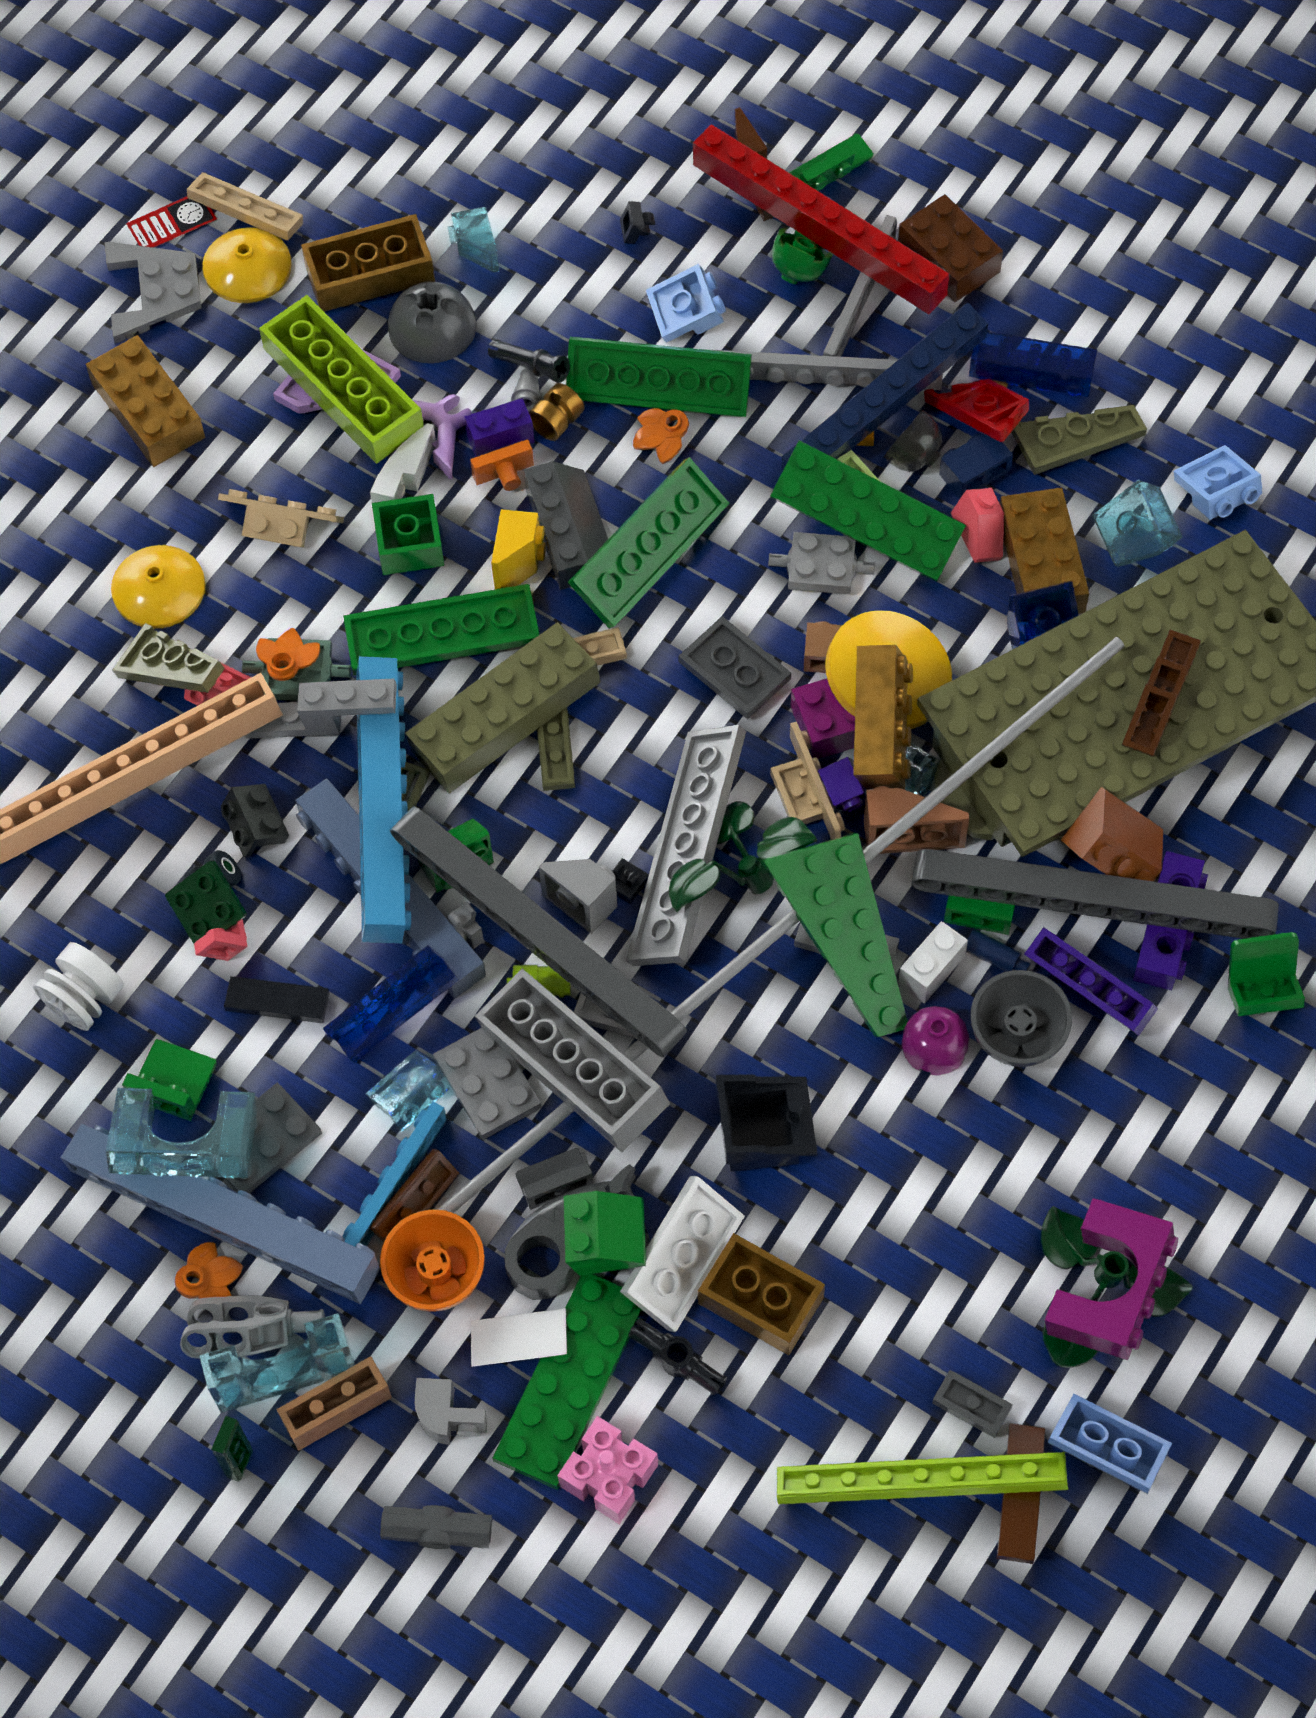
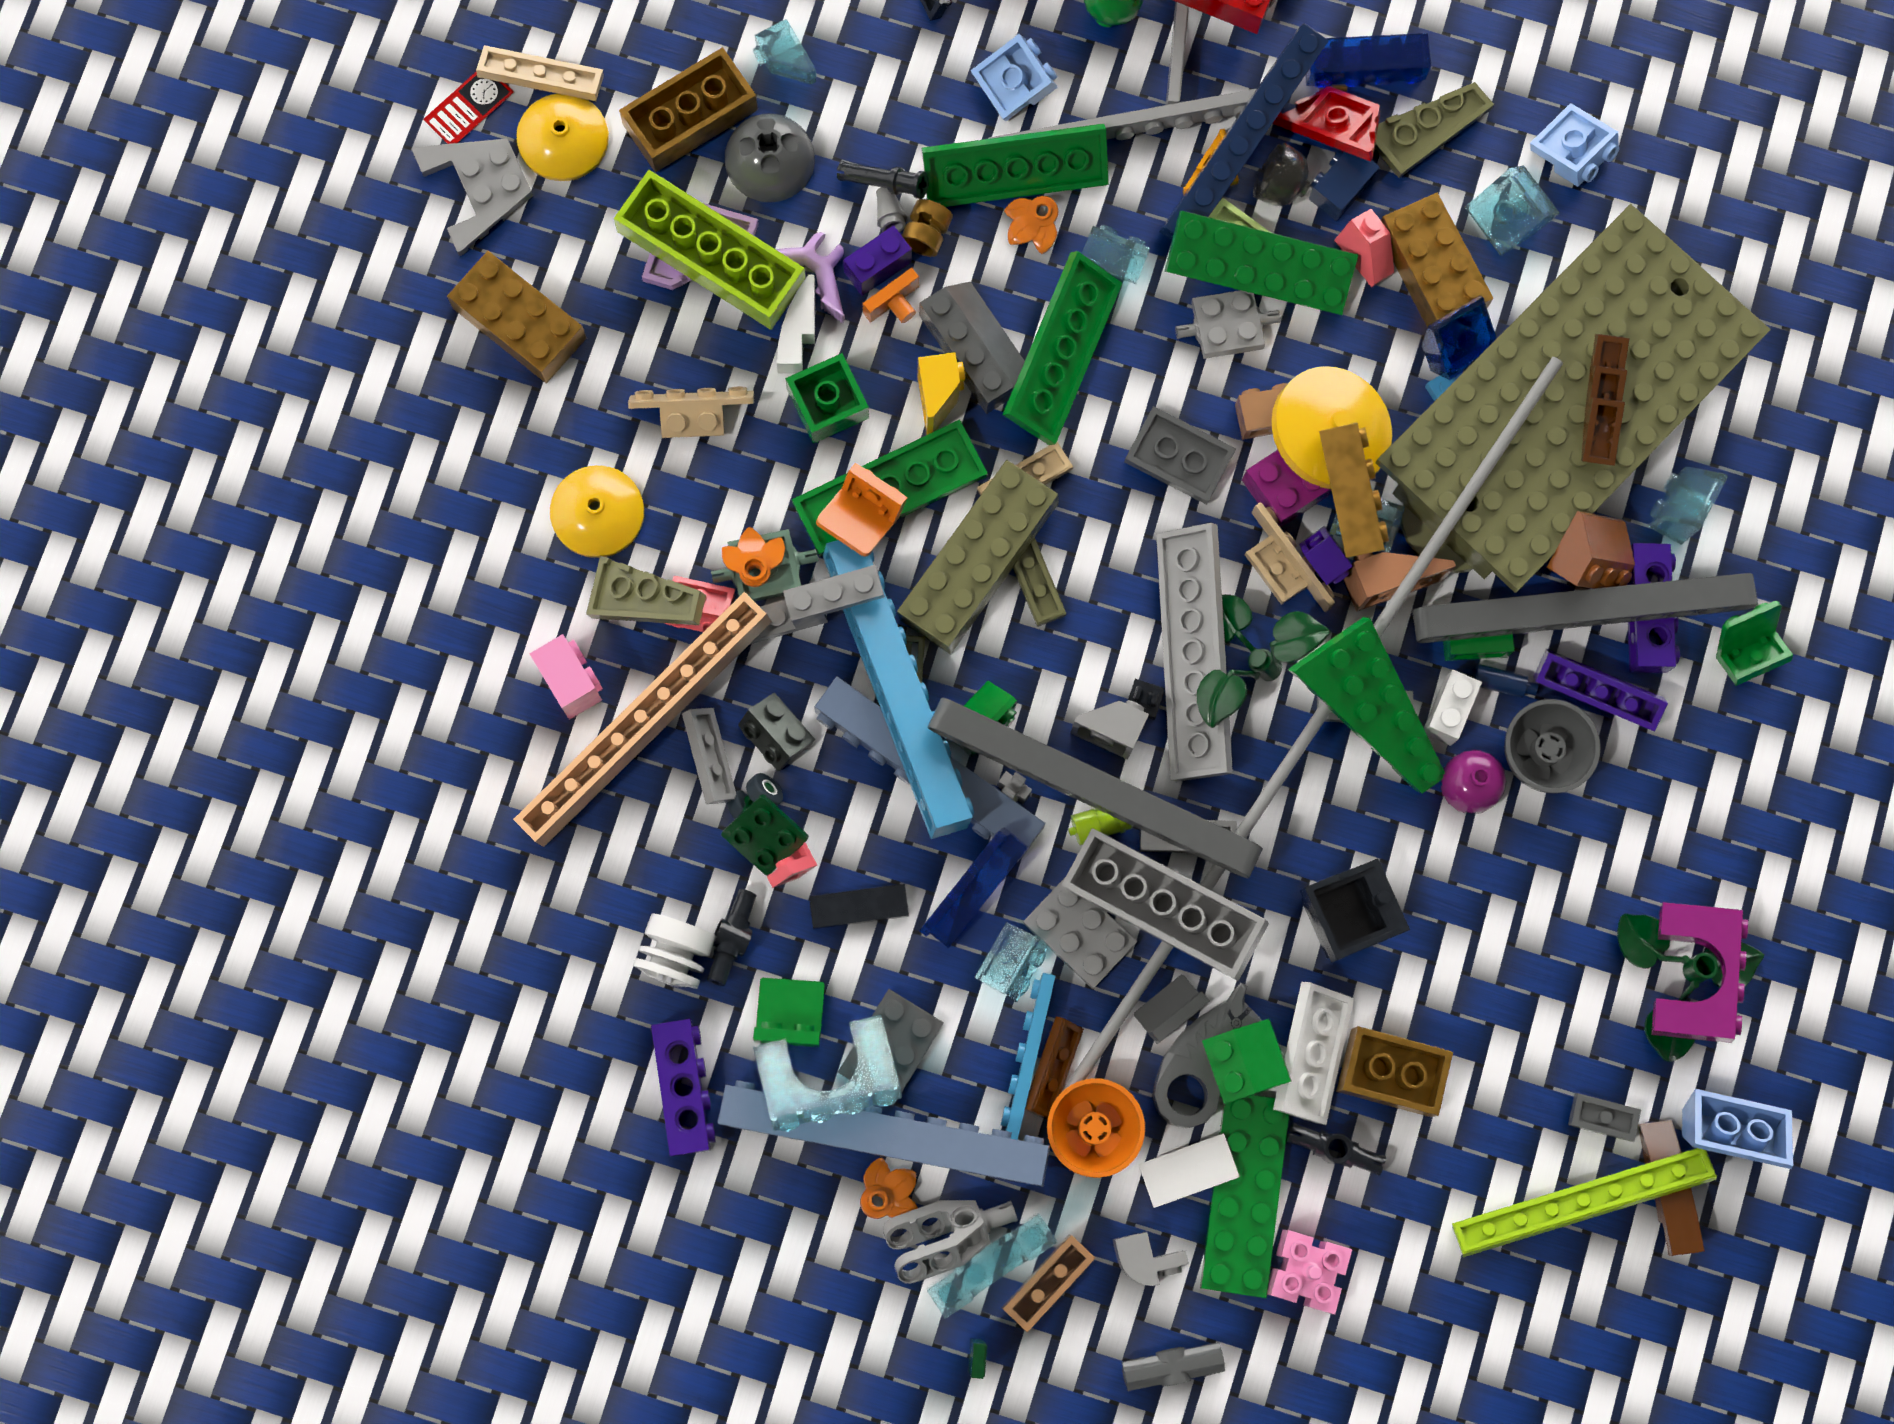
camera: 25 degrees left, 15 degrees up
none -> bright pink brick [529,634,603,720]
none -> dark purple brick [651,1019,716,1157]
none -> light grey plate [682,708,736,805]
none -> black pin [707,889,757,986]
none -> orange bracket [816,463,908,556]
none -> clear light blue bracket [1082,225,1150,285]
none -> clear light blue slope [1649,467,1728,545]

